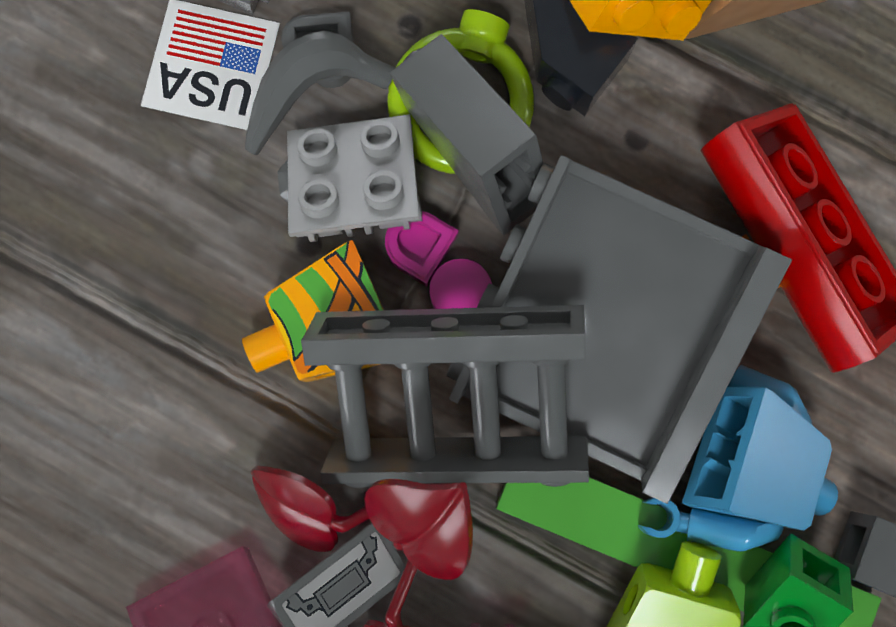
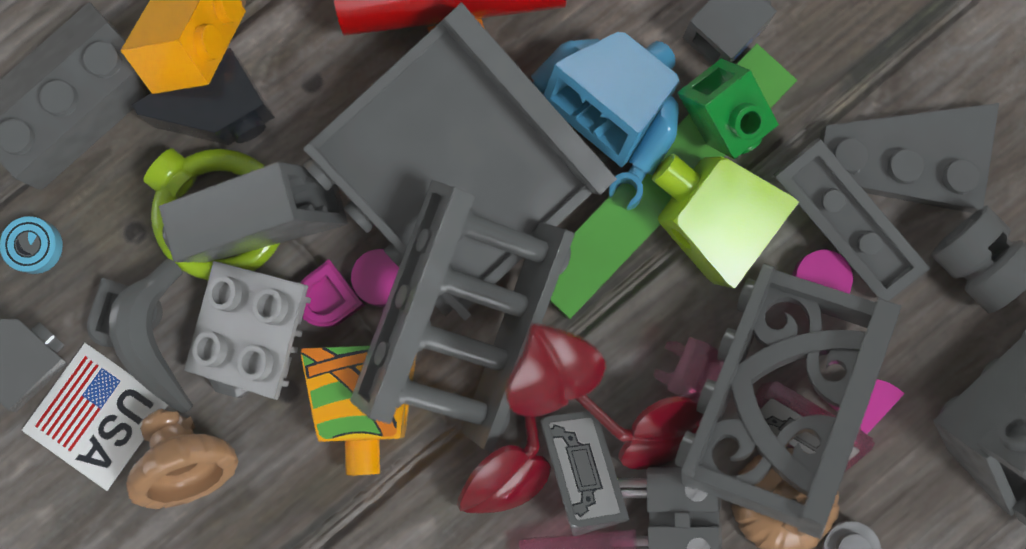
camera: 65 degrees left, 0 degrees up
none -> medium nougat hair [126,409,238,509]

